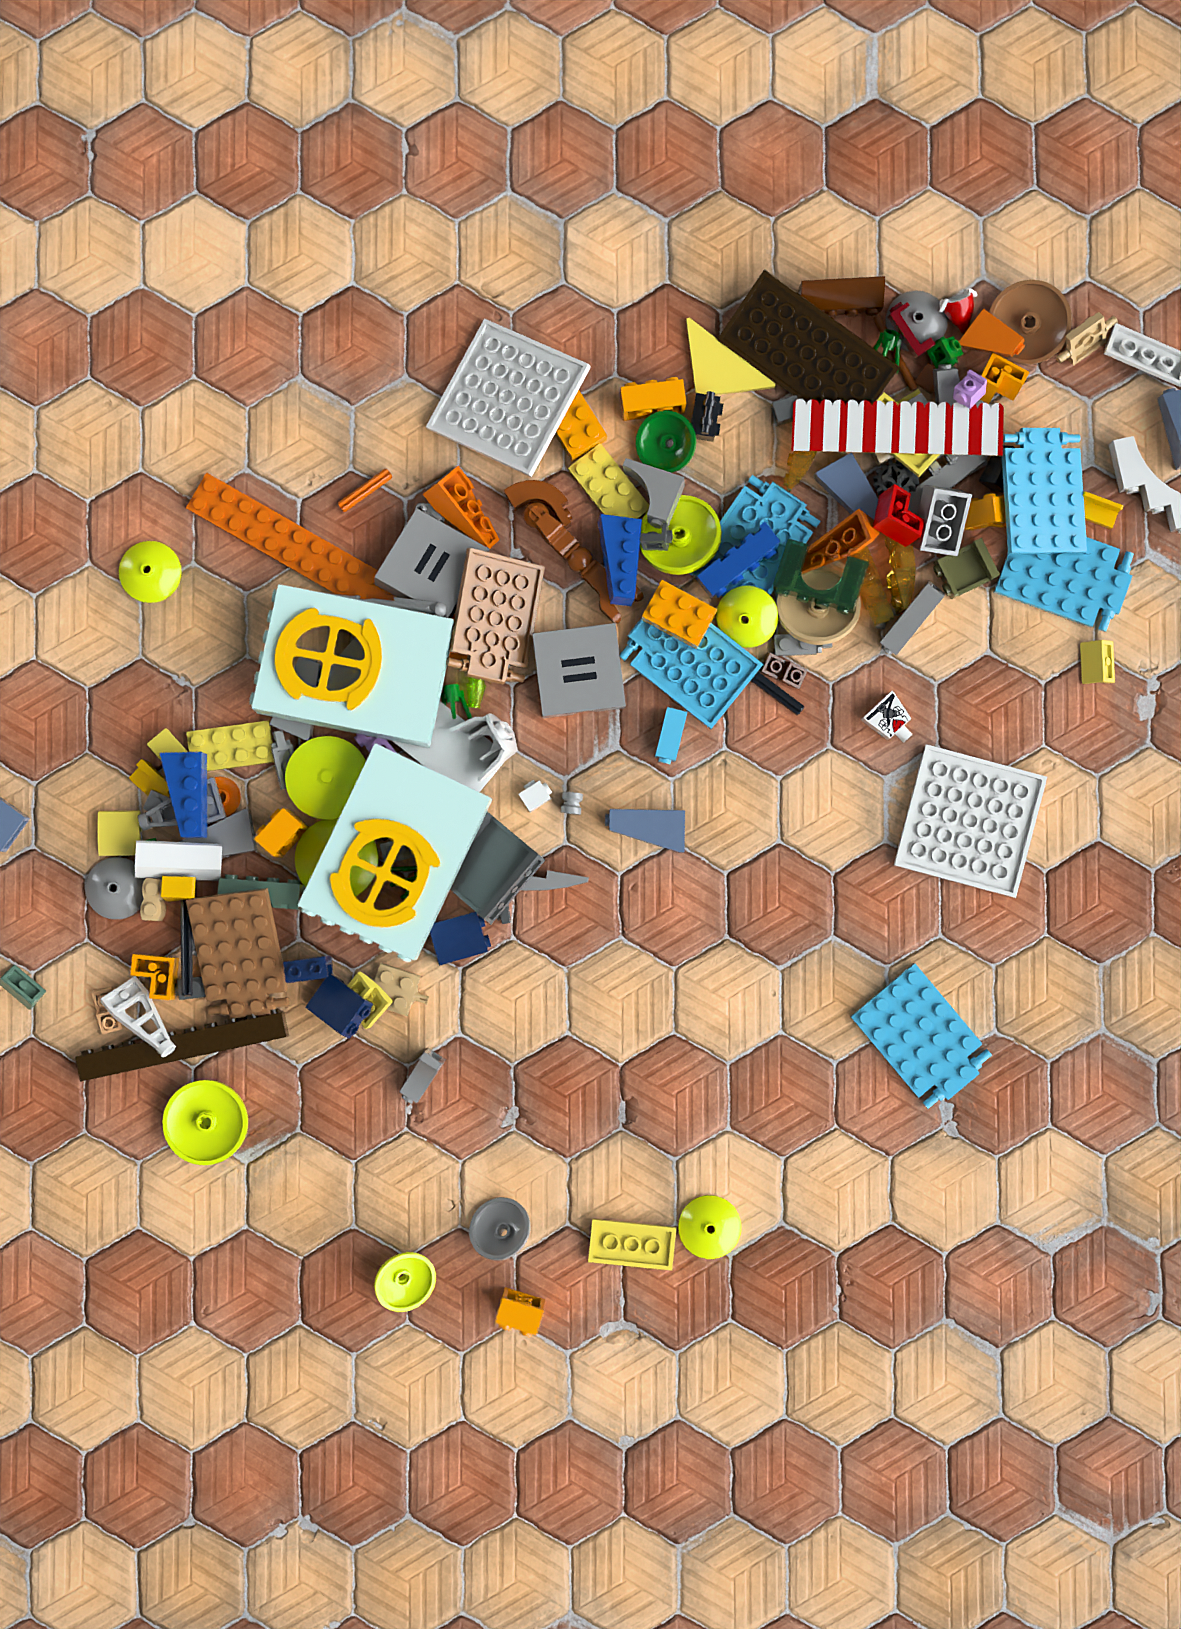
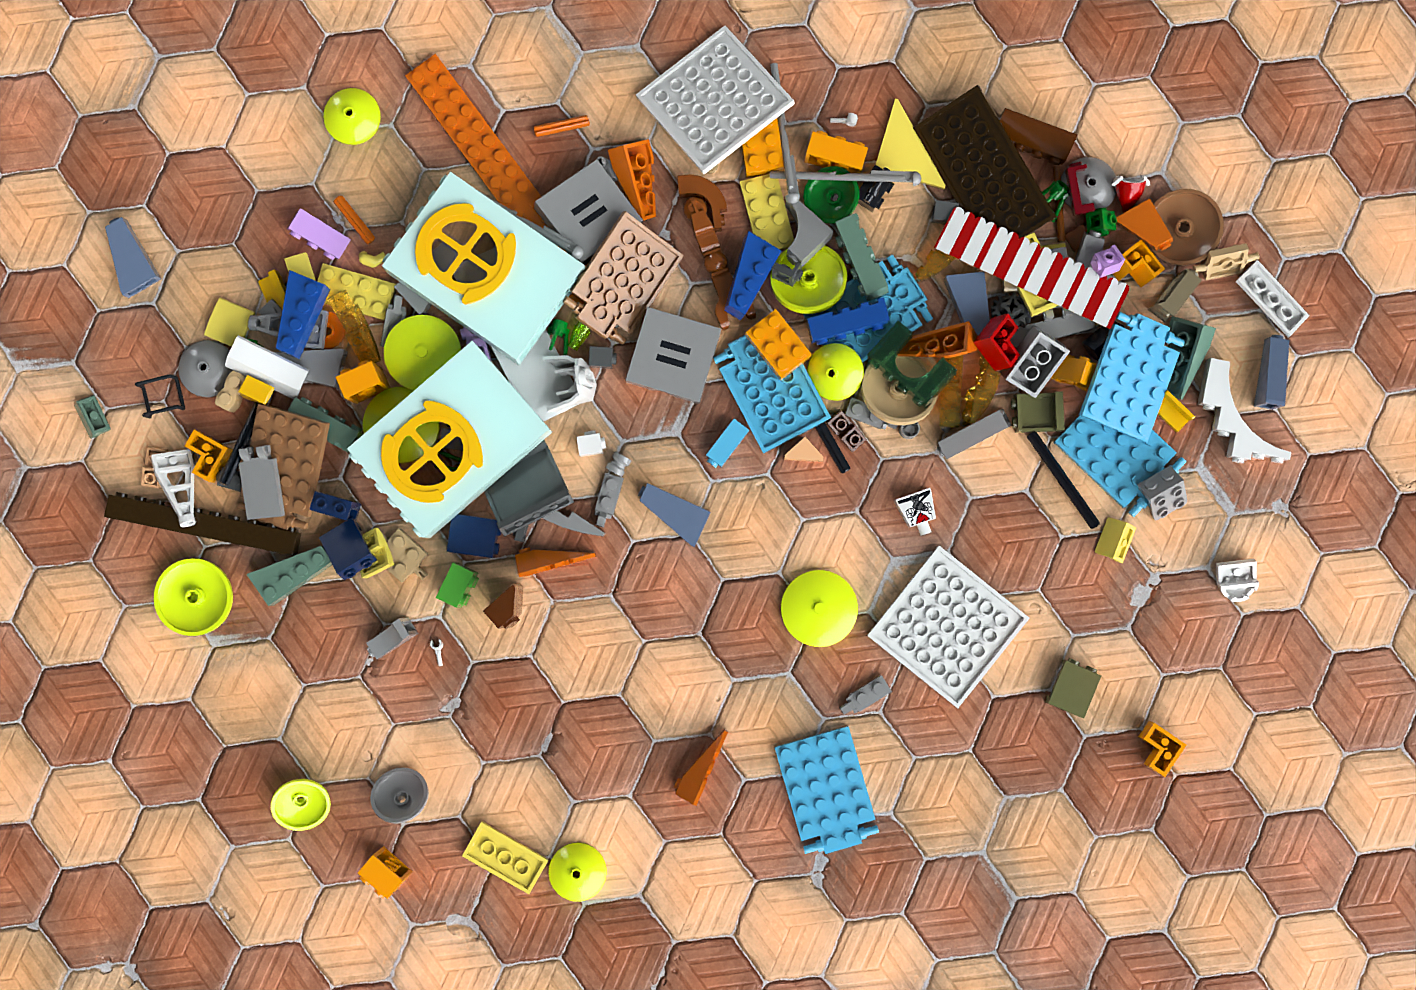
camera: 25 degrees right, 0 degrees up
none -> black piece [135,374,185,419]
none -> light grey tile [238,445,285,520]
none -> sand green wedge [246,546,332,606]
none -> lavender wedge [287,208,351,260]
none -> clear yellow slope [327,290,381,363]
none -> orange axle [333,196,375,244]
none -> light yellow arm [358,251,386,268]
none -> white hand [430,639,443,666]
none -> bright green brick [436,563,479,608]
none -> reddish brown slope [483,584,523,629]
none -> orange wedge [515,547,597,577]
none -> dark grey brick [589,346,617,369]
none -> light grey hinge [594,473,624,527]
none -> orange wedge [674,729,728,806]
none -> light grey bar [770,63,800,204]
none -> light grey bar [770,170,921,186]
none -> neon yellow dish [781,570,858,647]
none -> light nougat slope [784,437,823,462]
none -> white hand [830,113,858,127]
none -> sand green wedge [835,213,889,302]
none -> light grey hinge [839,675,892,715]
none -> light grey wheel [899,422,920,439]
none -> black axle [1027,431,1100,529]
none -> olive panel [1045,658,1101,718]
none -> light grey bracket [1137,465,1187,520]
none -> dark tan window [1148,268,1202,322]
none -> sand green wedge [1166,316,1216,400]

